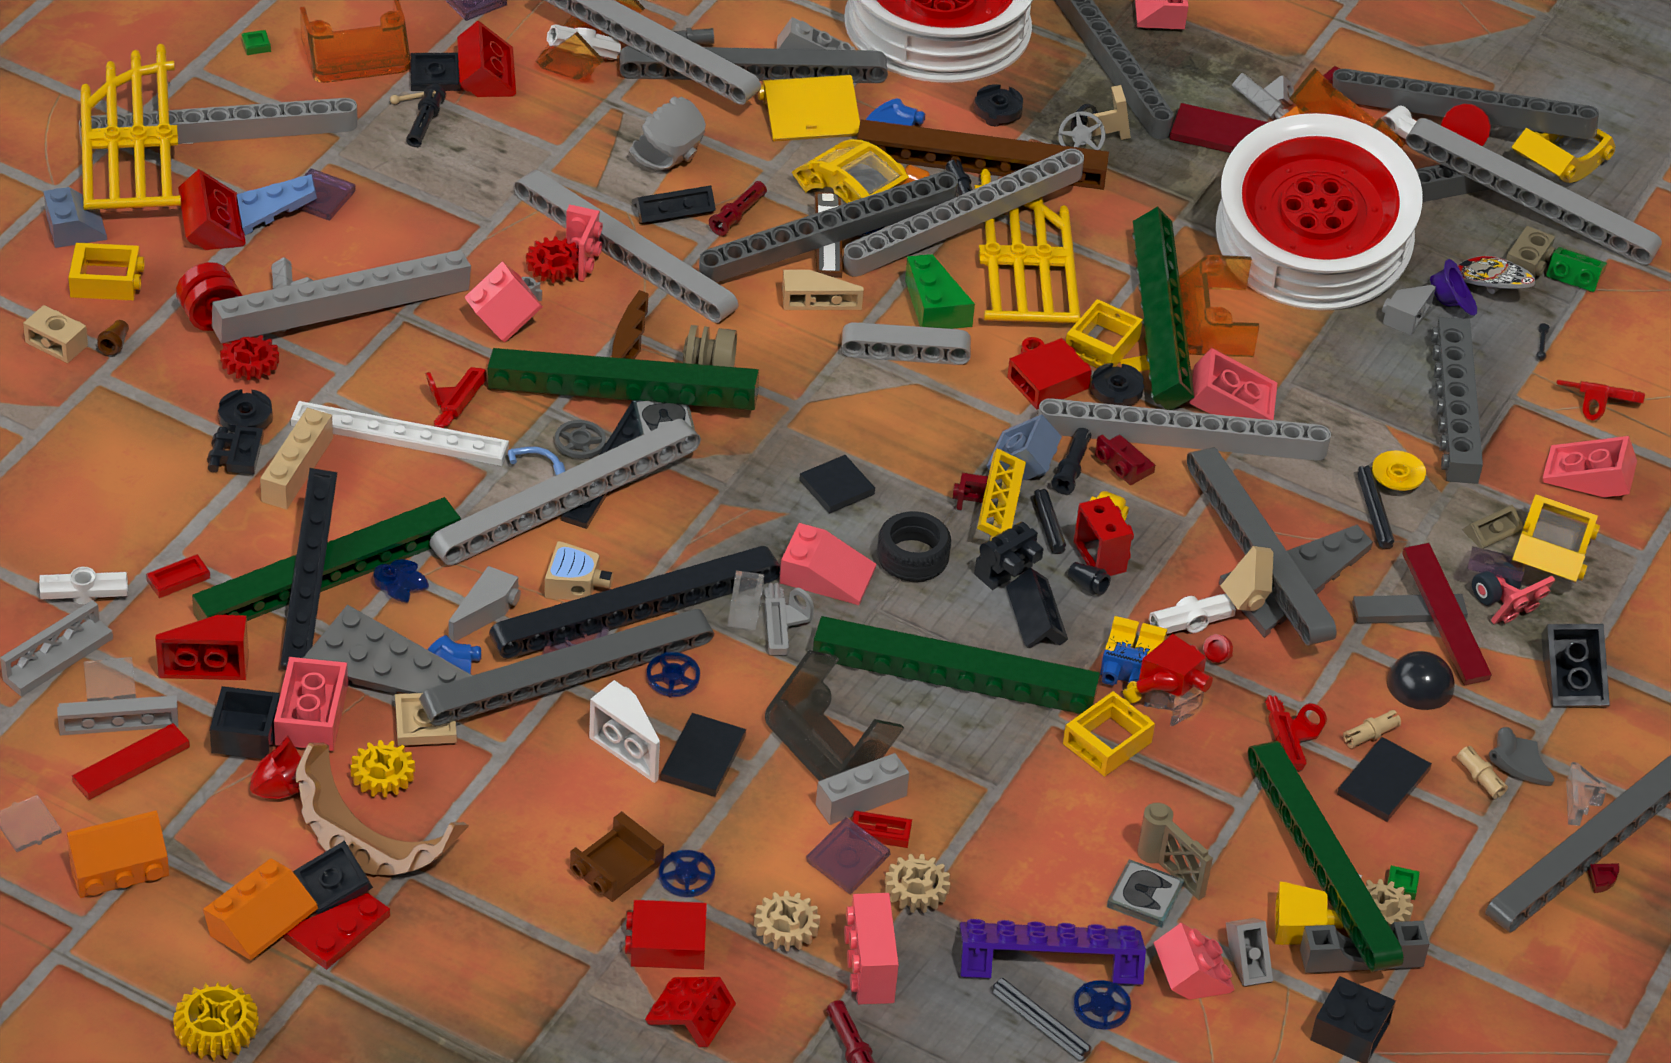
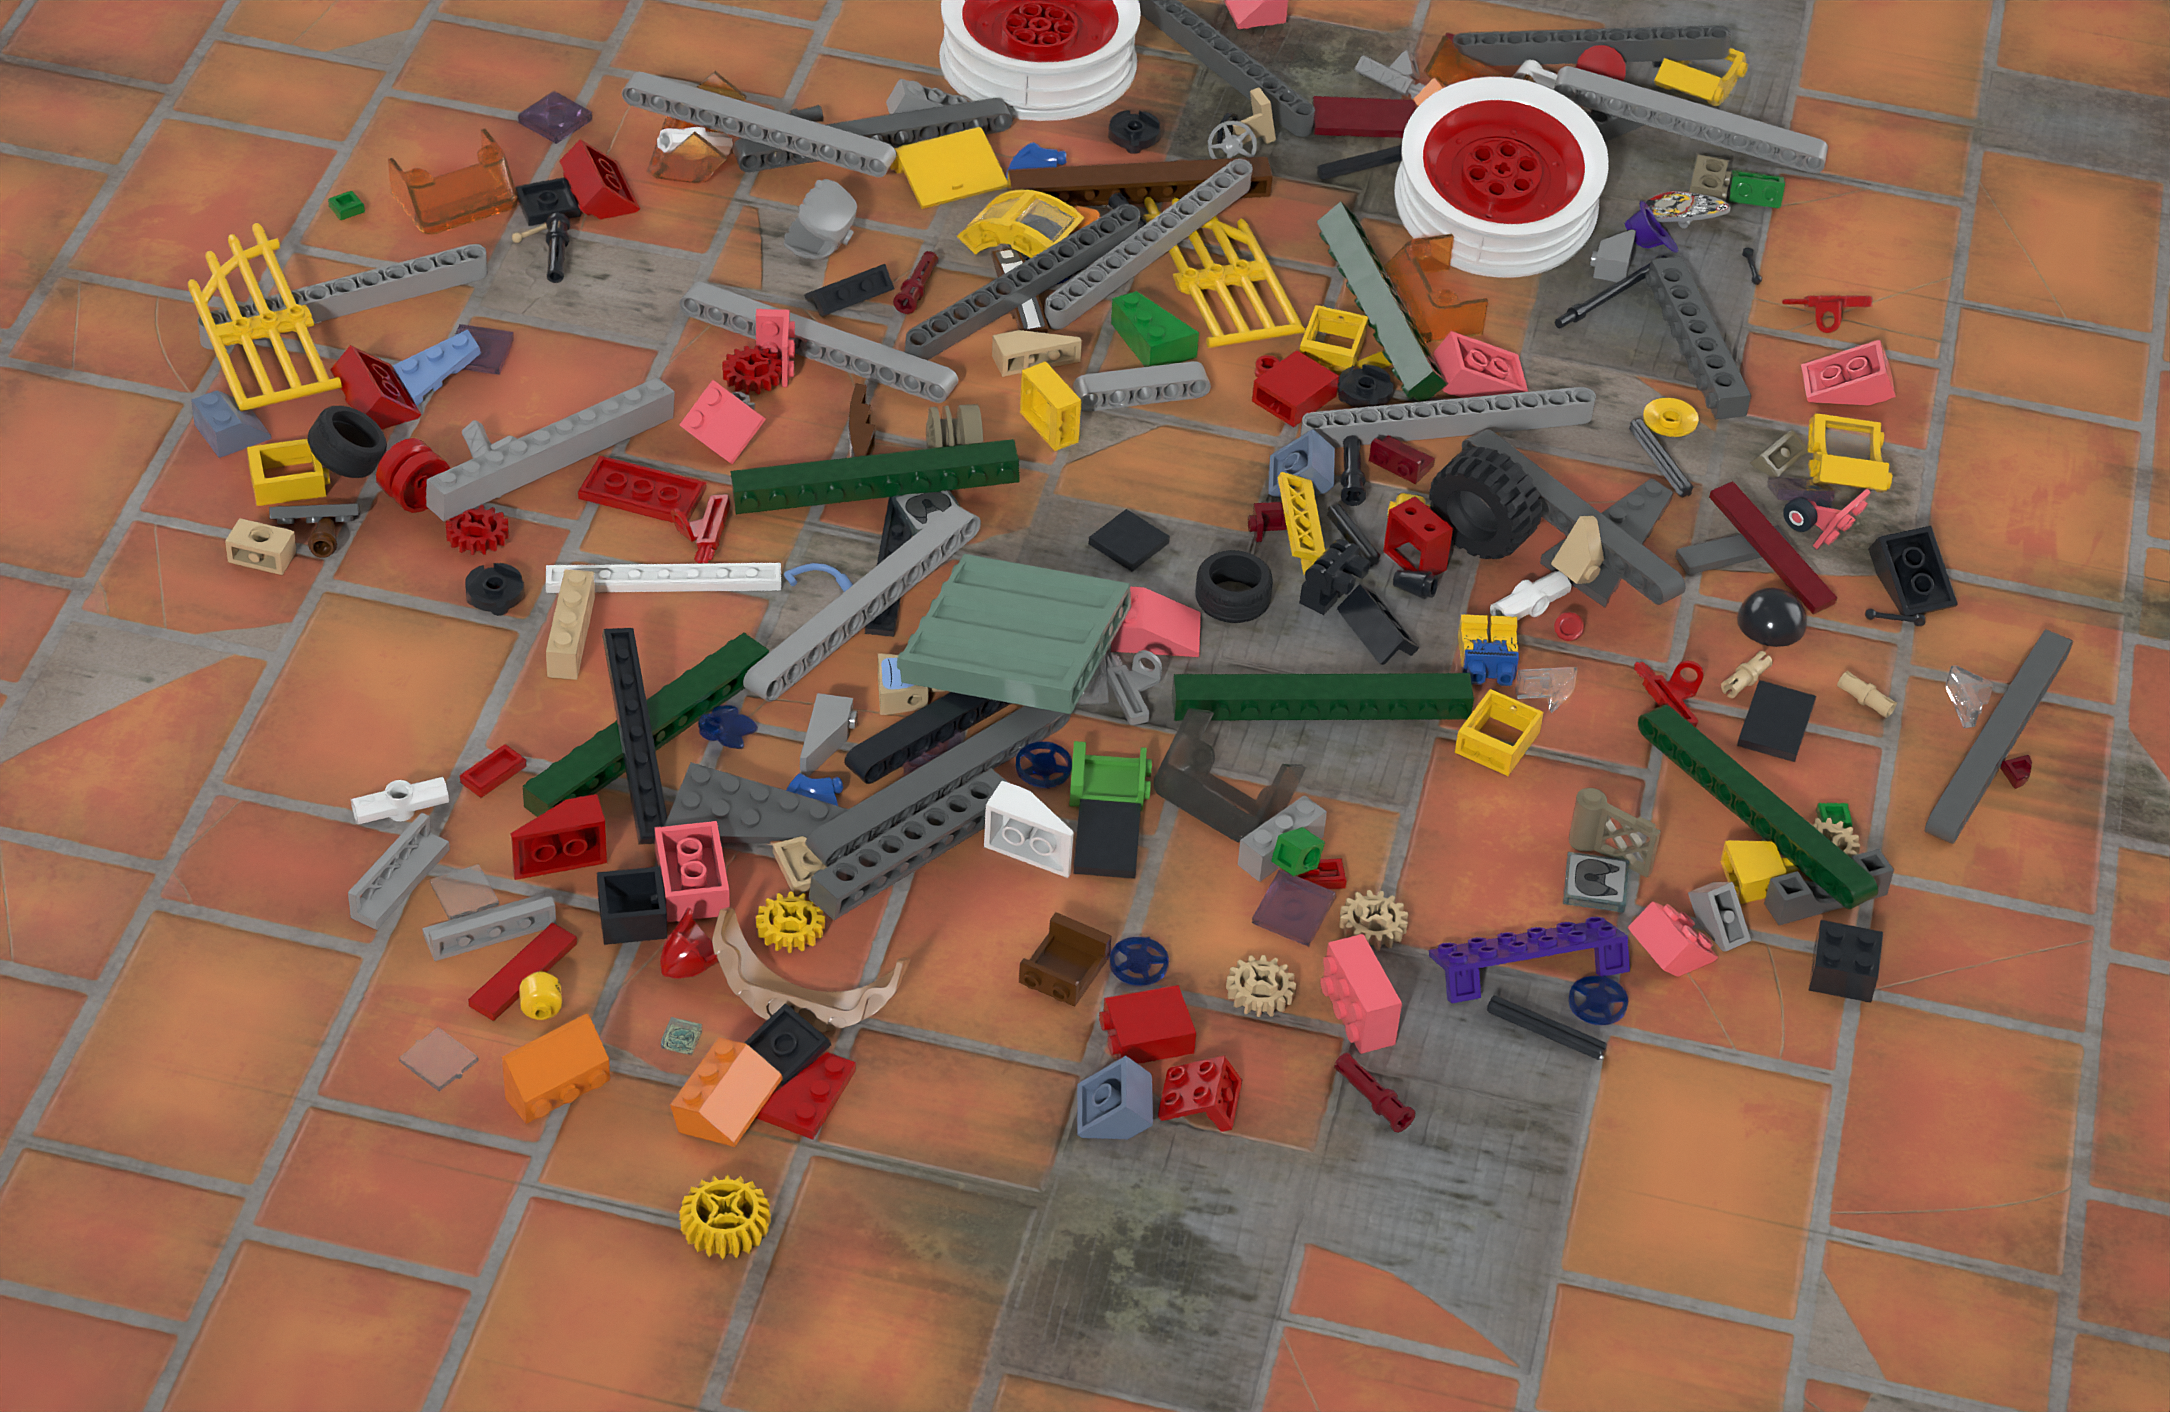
camera: 15 degrees left, 0 degrees up
black plate [207,426,264,474] -> none
dark grey wheel [555,420,606,459] -> none
red torso [1122,634,1213,703] -> none
dark grey arm [1489,727,1555,786] -> none
none -> dark grey plate [269,503,360,524]
none -> black tyre [307,406,387,478]
none -> yellow head [519,972,562,1020]
none -> red tile [578,455,706,524]
none -> clear light blue tile [661,1017,702,1055]
none -> dark grey brick [808,769,1009,920]
none -> sand green panel [897,554,1131,714]
none -> yellow window [1020,361,1081,451]
none -> bright green panel [1069,741,1152,811]
none -> sand blue slope [1077,1056,1153,1139]
none -> green brick [1271,827,1325,876]
none -> black axle [1317,145,1402,180]
none -> black tyre [1429,447,1542,559]
none -> black bar [1555,255,1667,329]
none -> black hinge [1865,609,1926,626]

